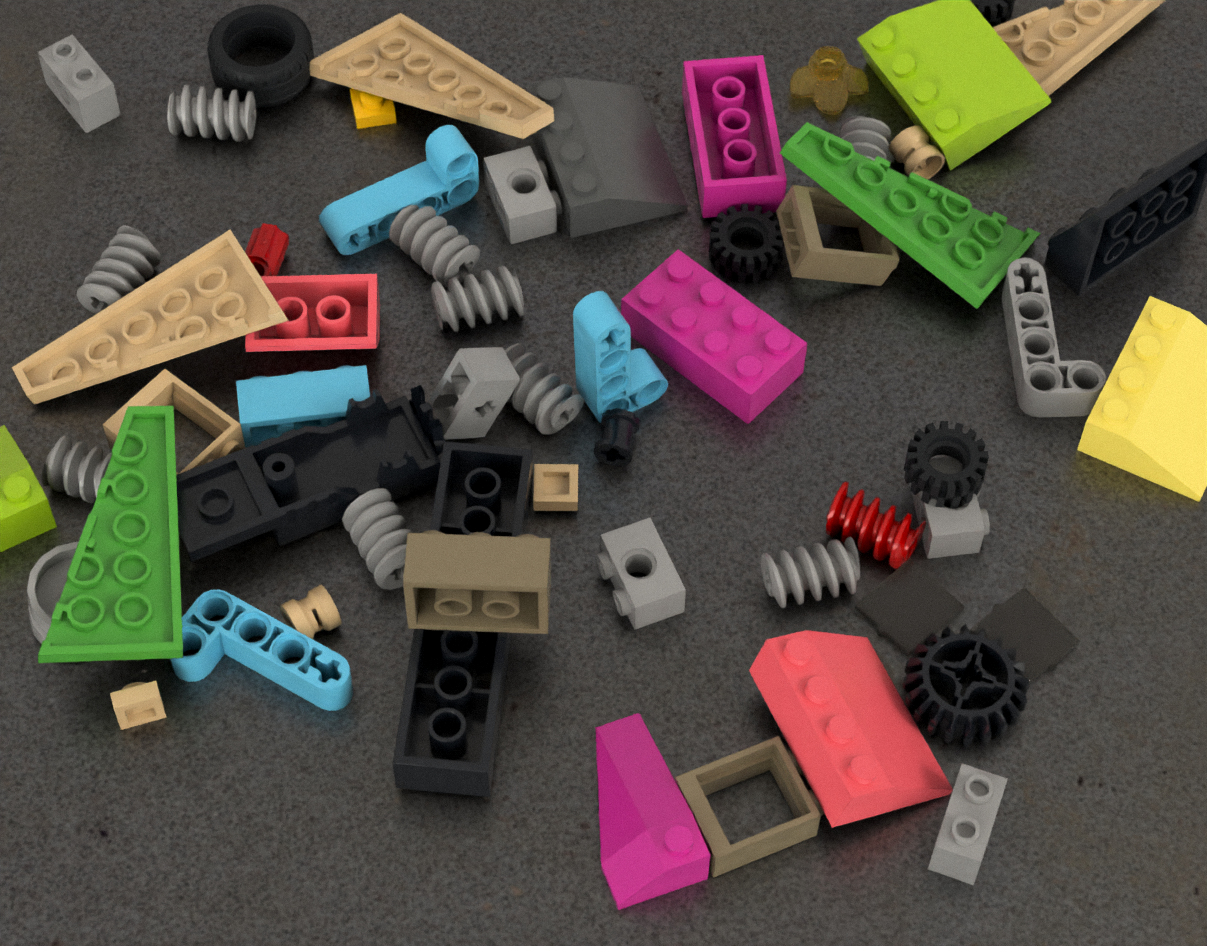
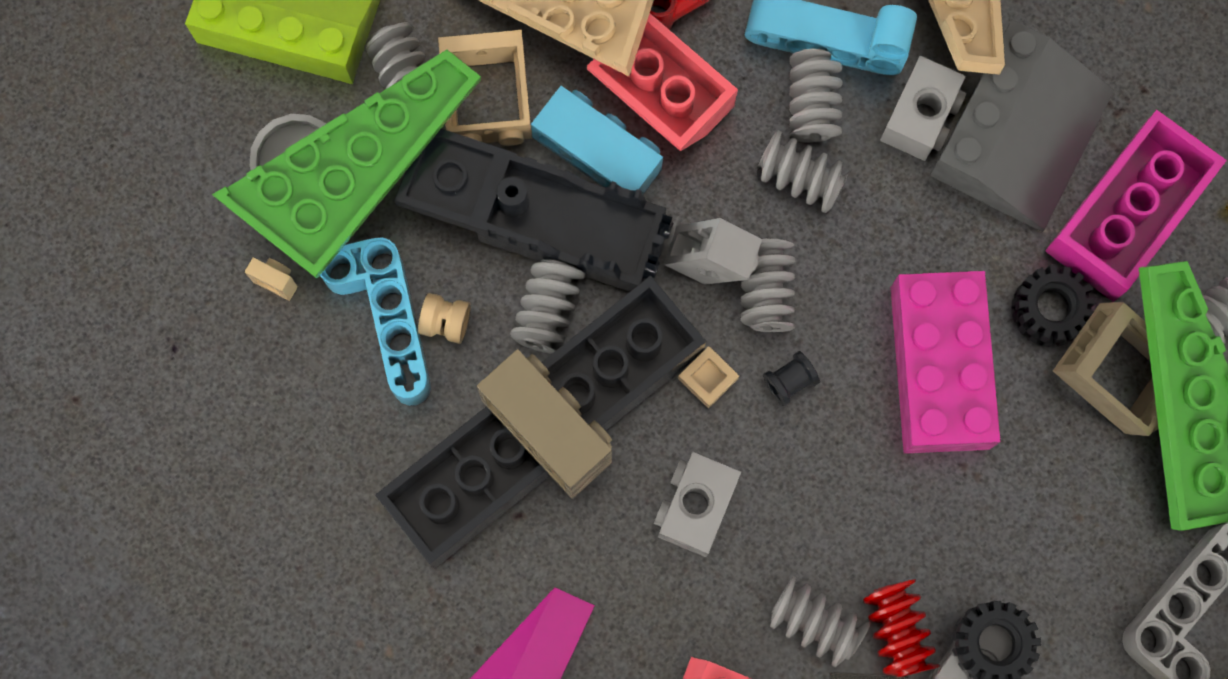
camera: 45 degrees right, 20 degrees up
medium azure beam [573,291,668,423] -> none

